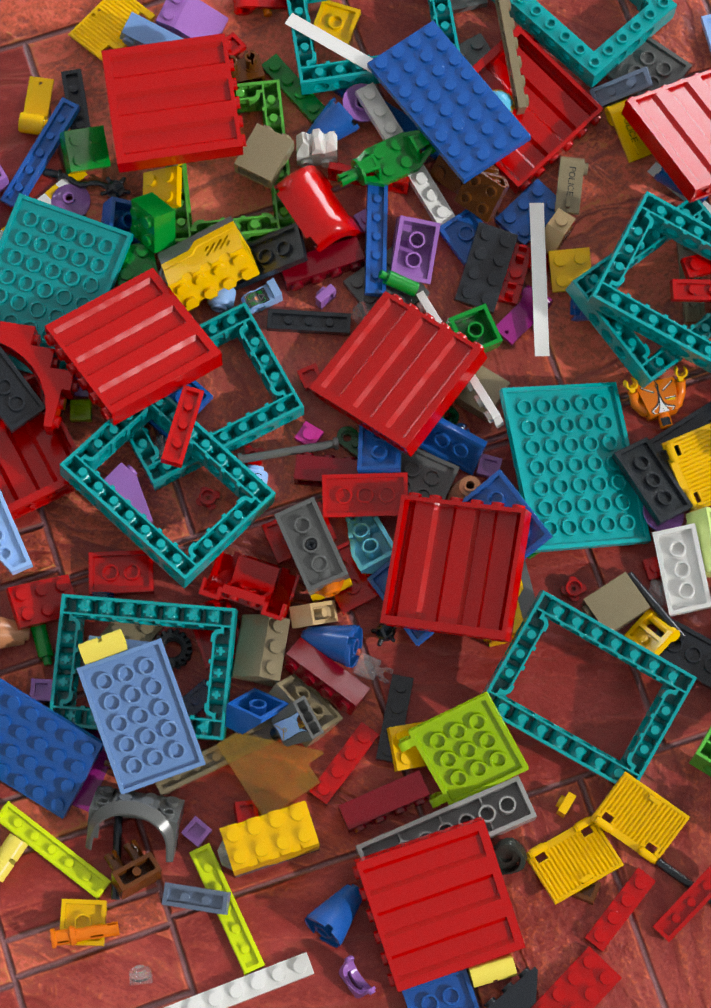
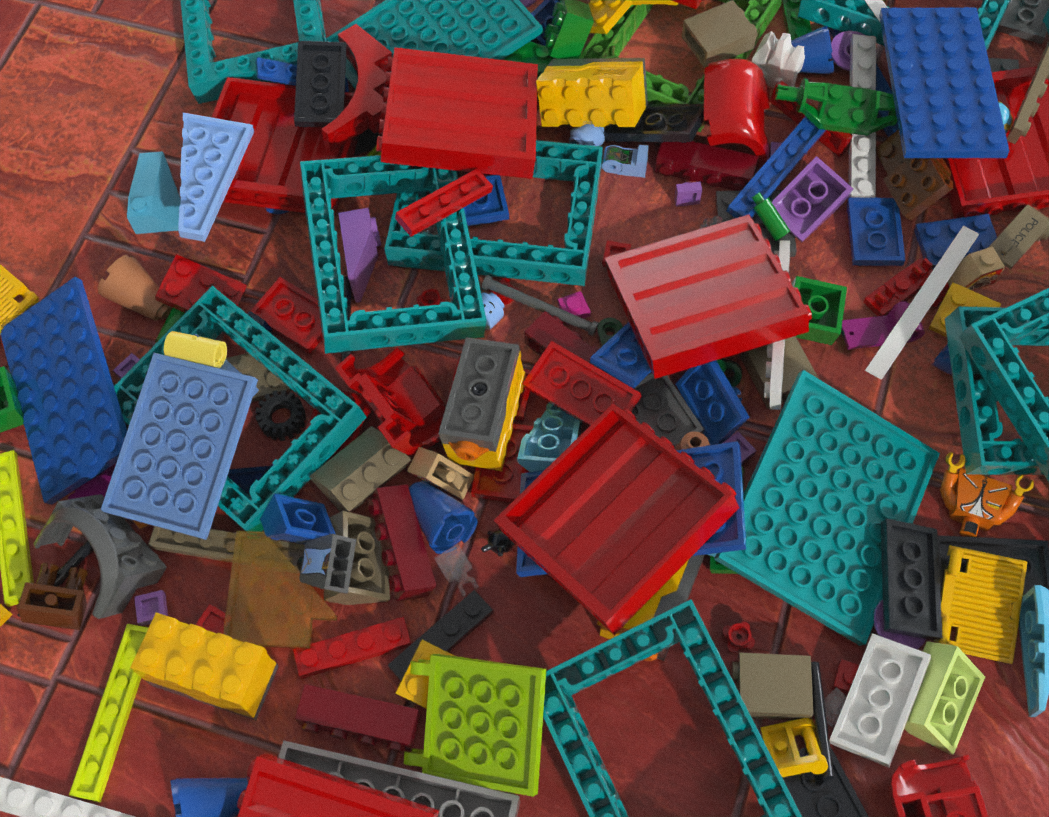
camera: 40 degrees right, 10 degrees down
sand blue plate [162,882,231,915] -> none
black plate [267,309,351,336] -> none
black plate [453,222,518,314] -> none

